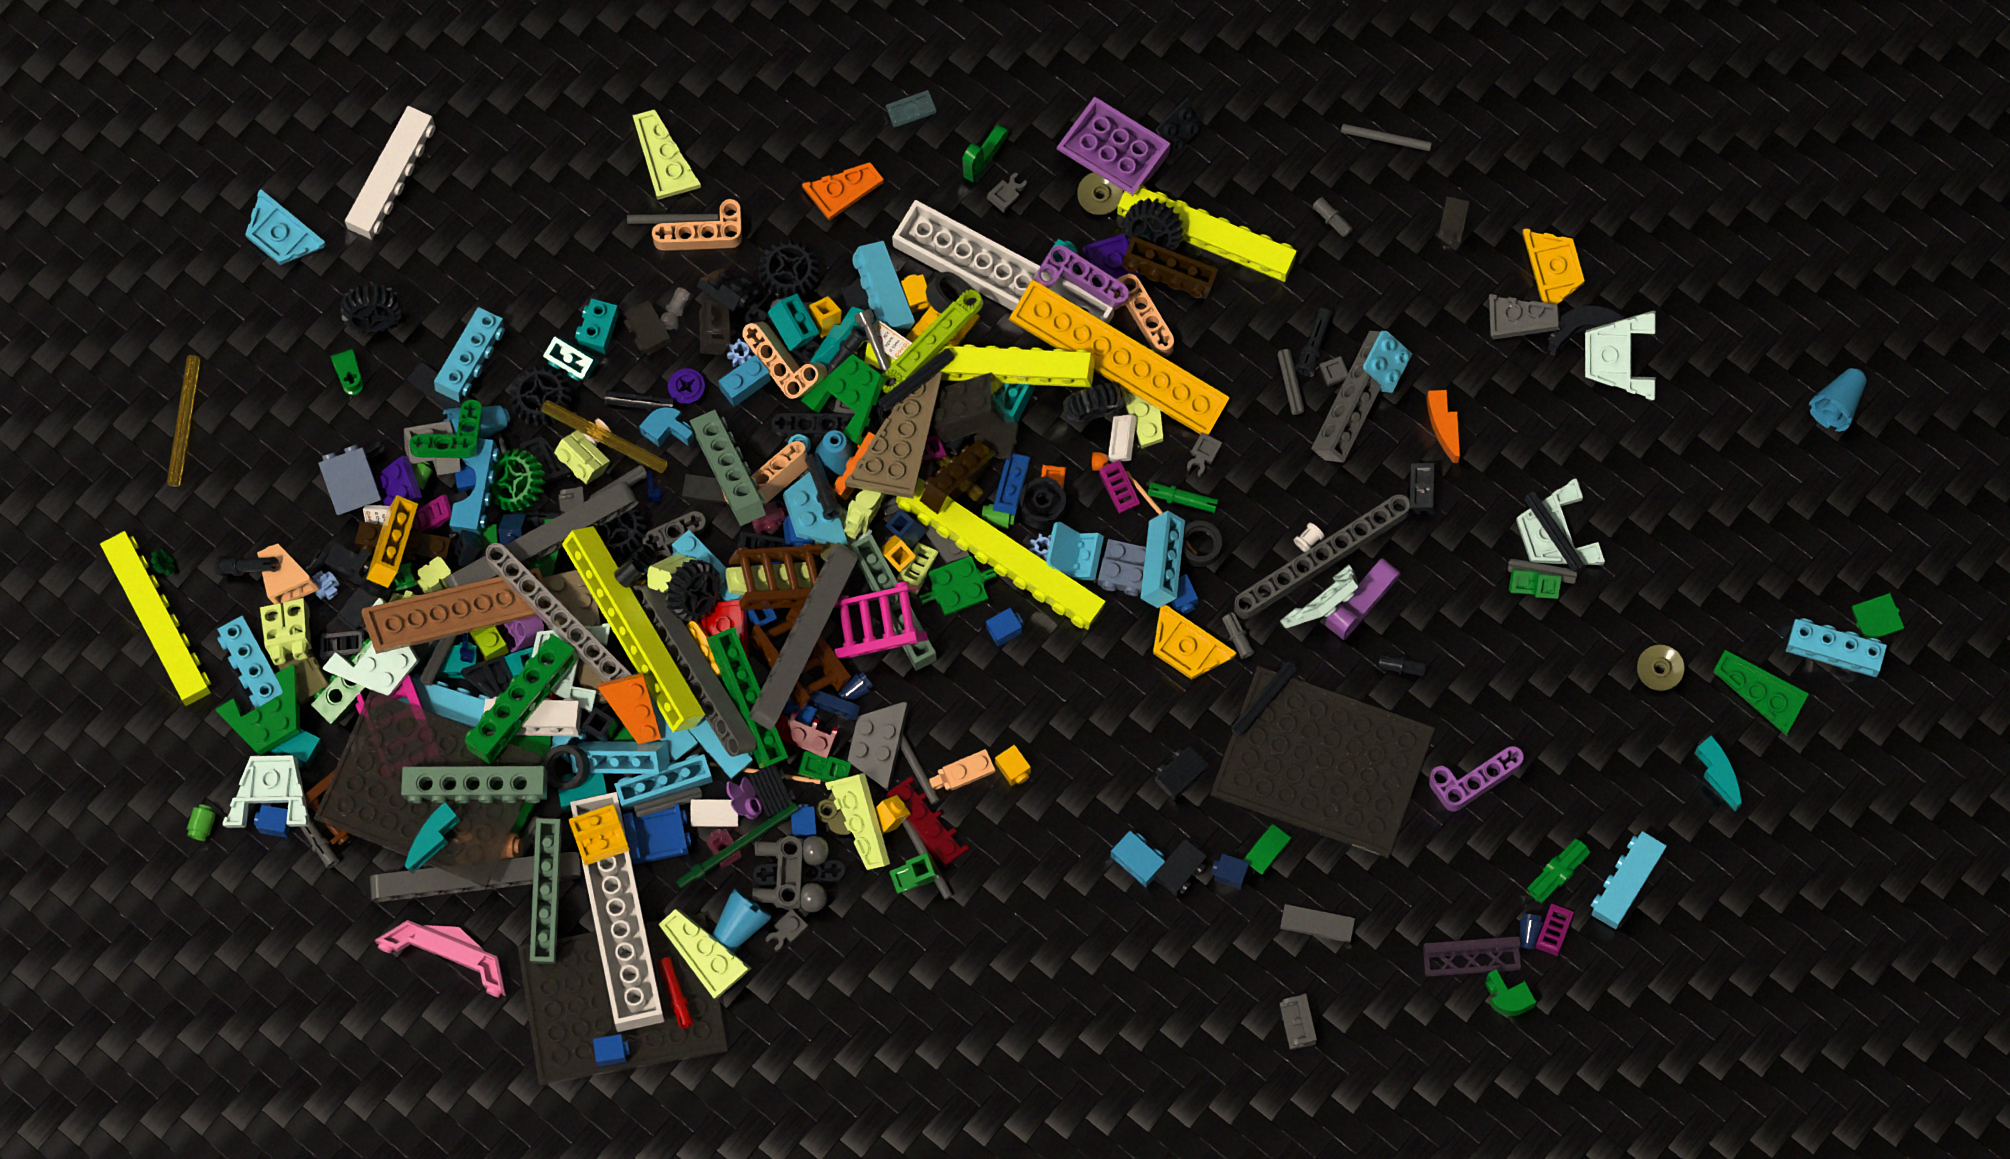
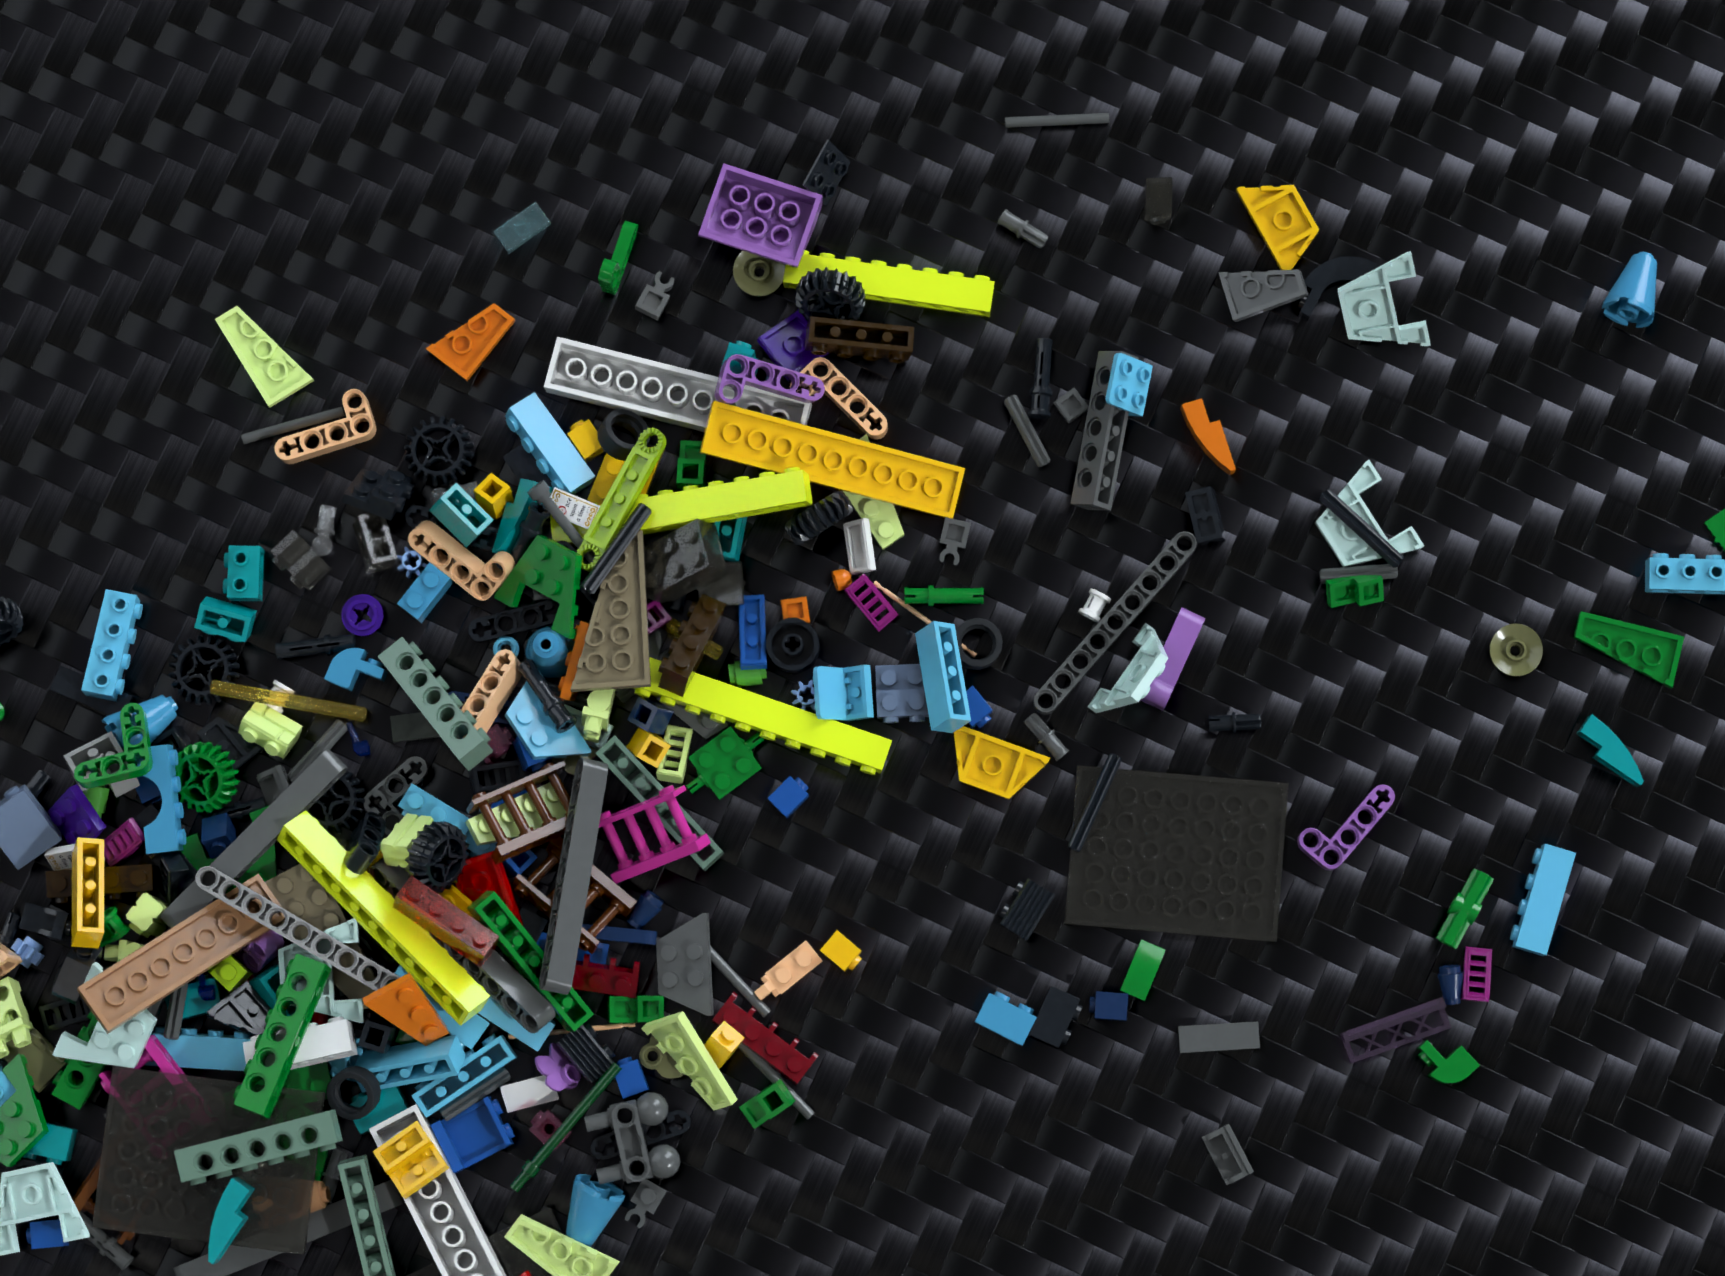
camera: 10 degrees left, 10 degrees up
none -> clear red brick [393,875,500,968]
none -> green brick [676,440,707,490]

